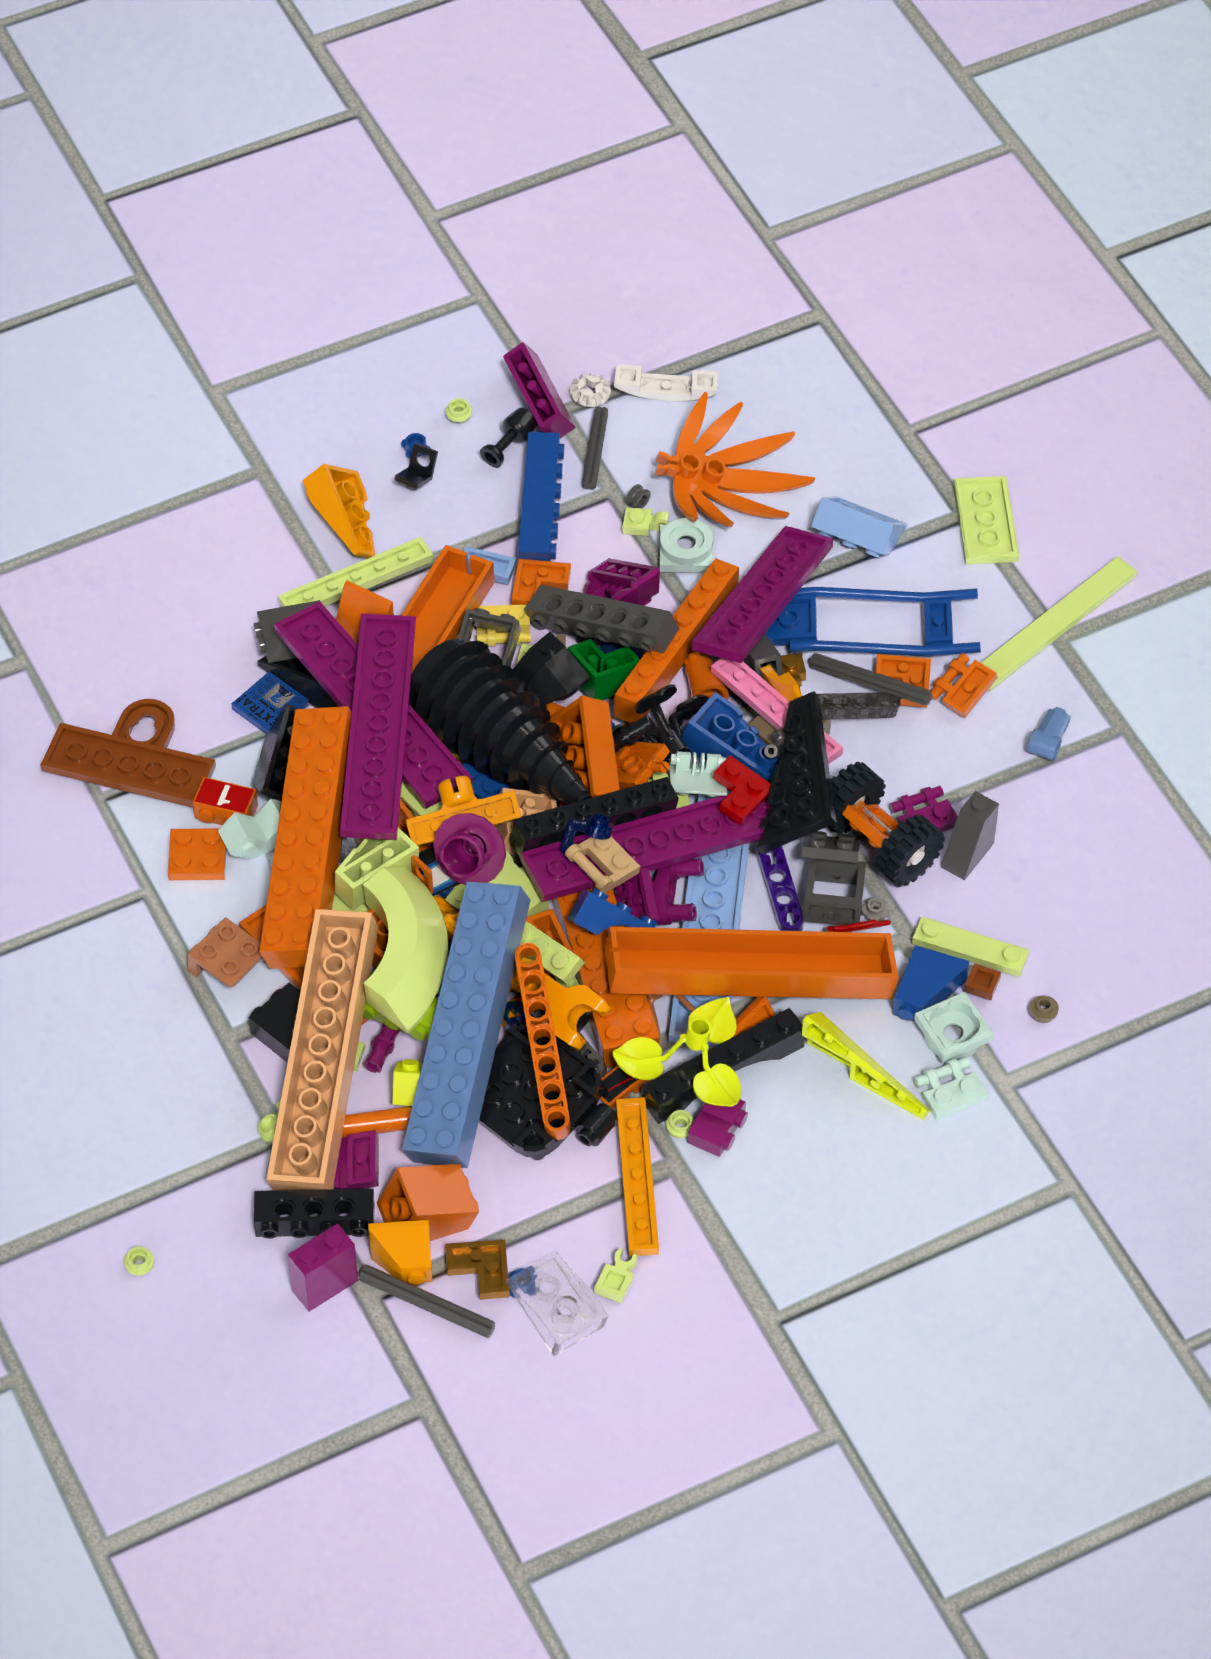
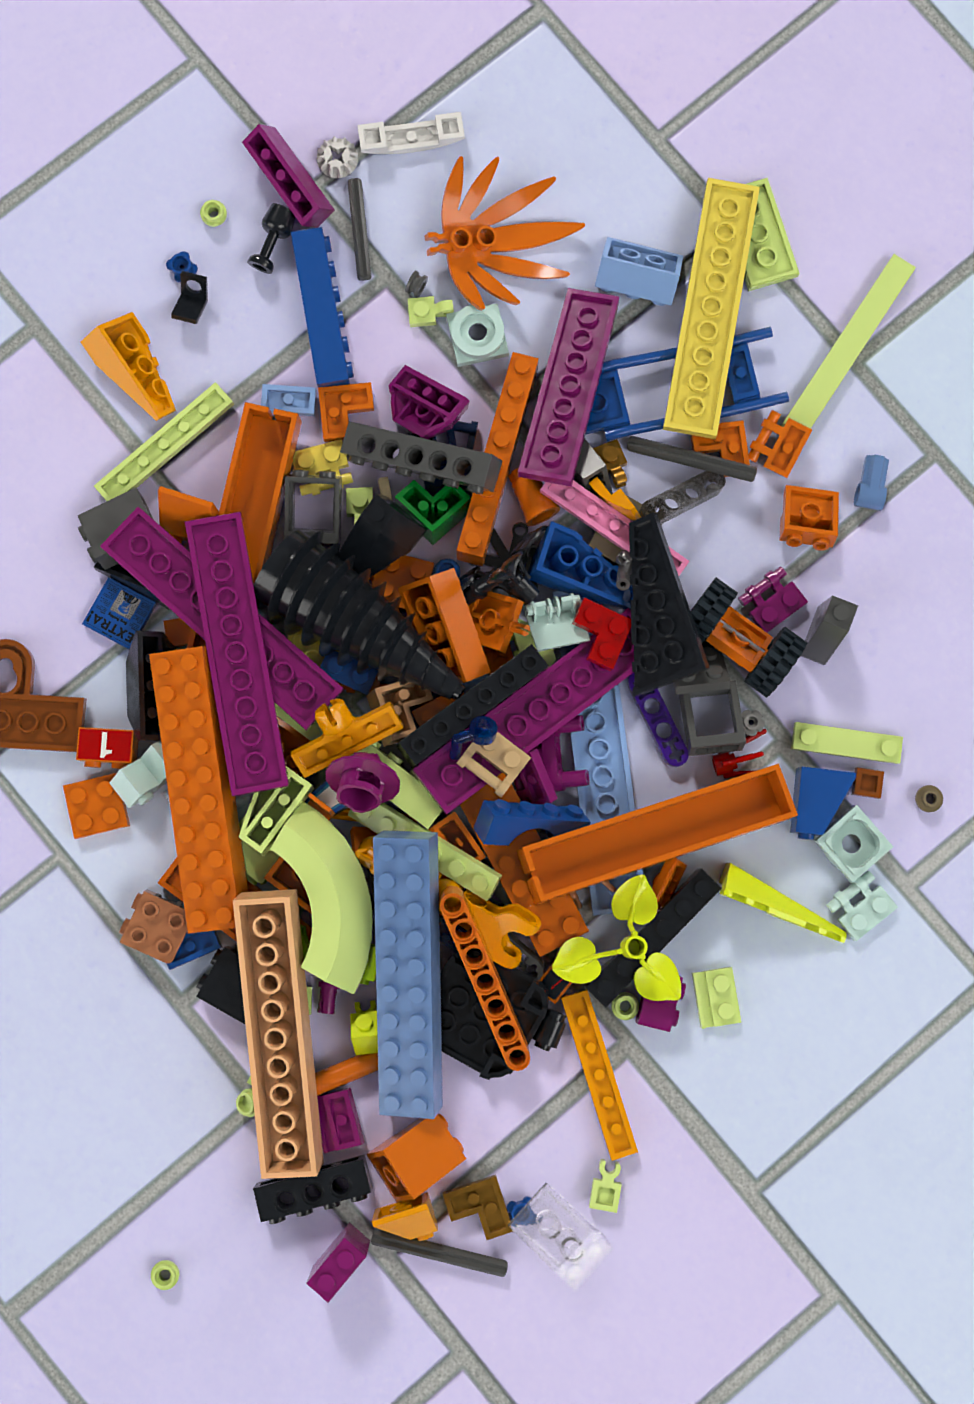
camera: 20 degrees left, 30 degrees up
none -> blue plate [167,930,222,970]
none -> light yellow plate [663,178,760,439]
none -> yellowish green plate [691,967,742,1029]
none -> orange plate [779,485,839,551]

